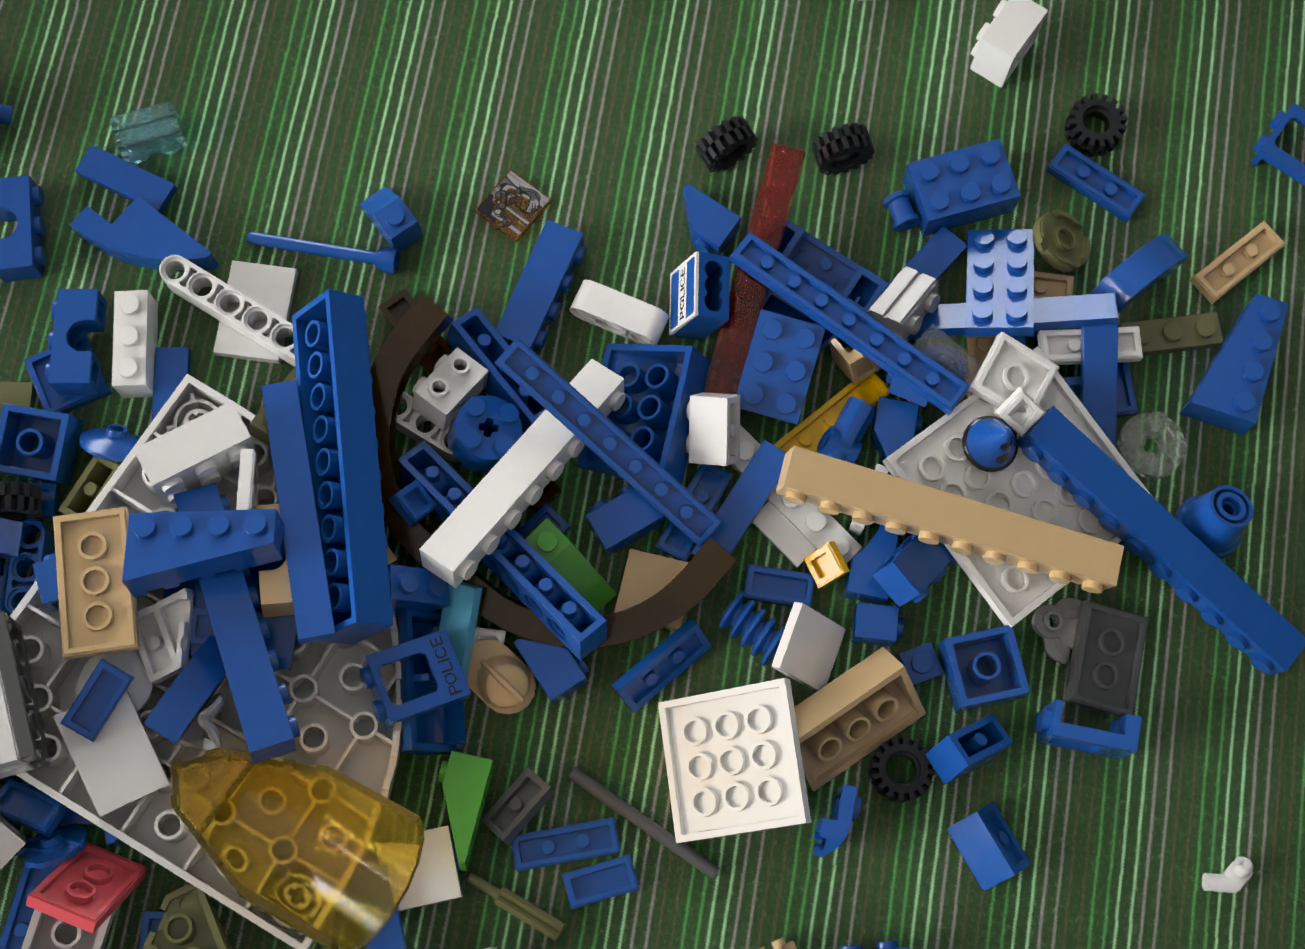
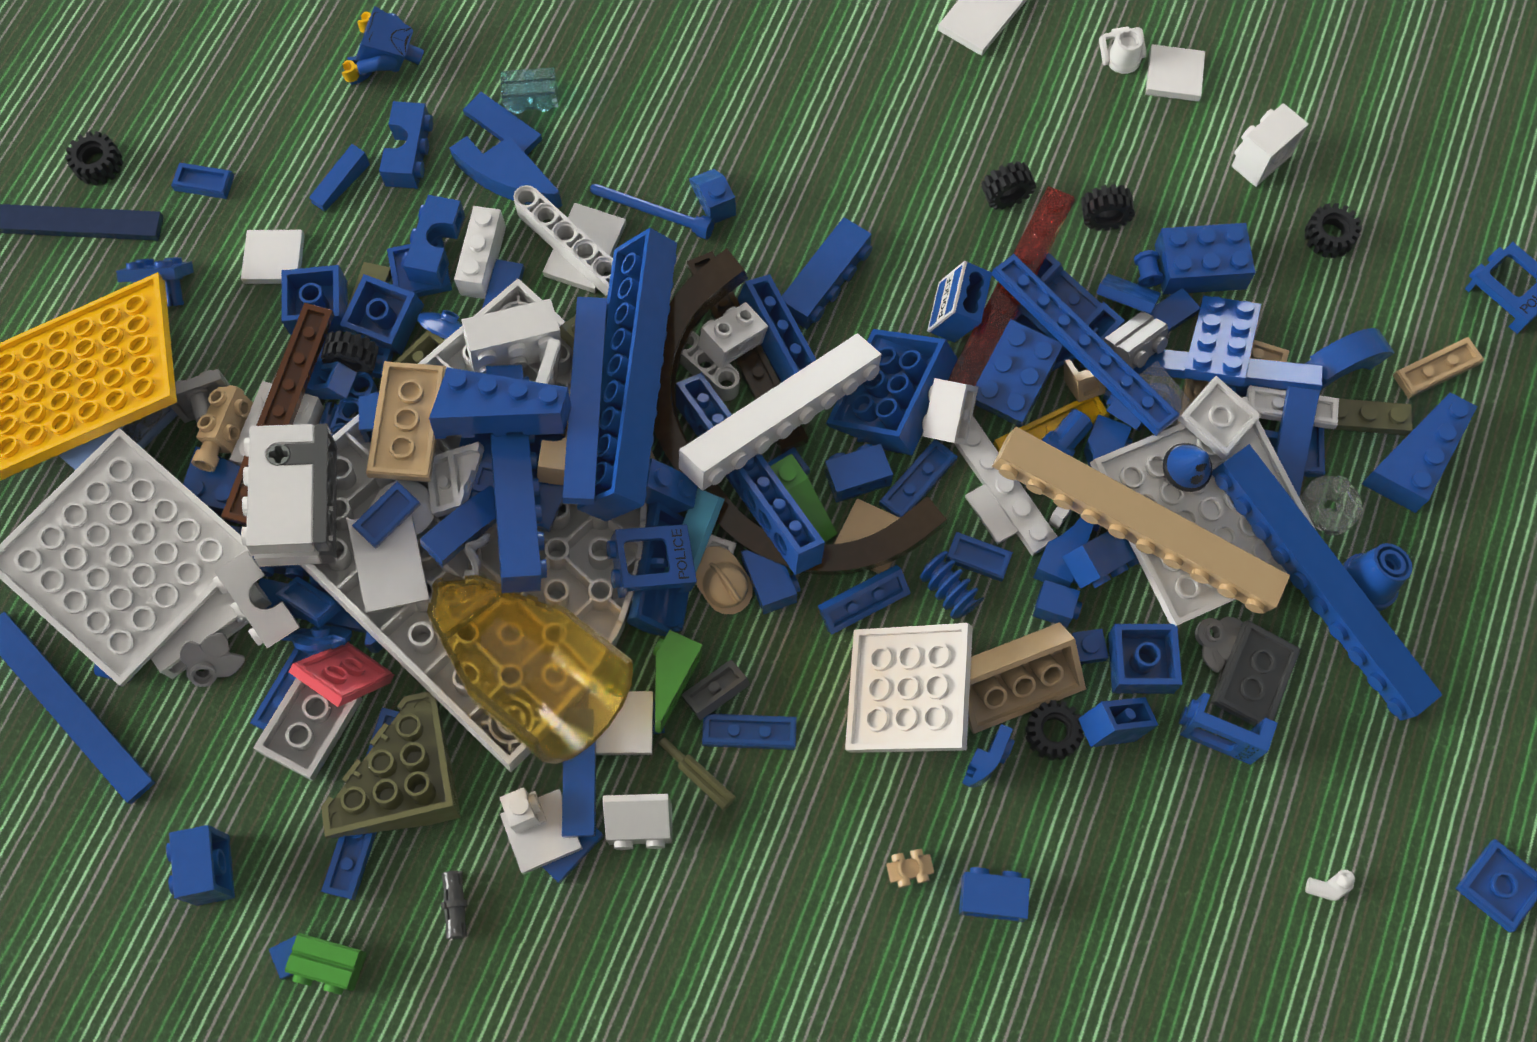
camera: 15 degrees right, 5 degrees down
blue tile [389,479,438,527] -> none
blue brick [447,396,522,472] -> none
piece [475,169,552,243] -> none
blue tile [494,337,723,548] -> none
blue tile [562,854,640,910] -> none
dark grey piece [568,766,720,879] -> none
white beam [569,280,669,345] -> none
blue slope [683,183,741,256] -> none
blue tile [691,439,785,556] -> none
white tile [771,602,846,692] -> none
yellow tile [803,541,850,588] -> none
blue panel [948,801,1031,890] -> none
white tile [995,387,1046,437] -> none
olive tile [1033,210,1091,272] -> none
blue tile [1046,143,1146,223] -> none
none -> blue tile [1097,273,1161,314]

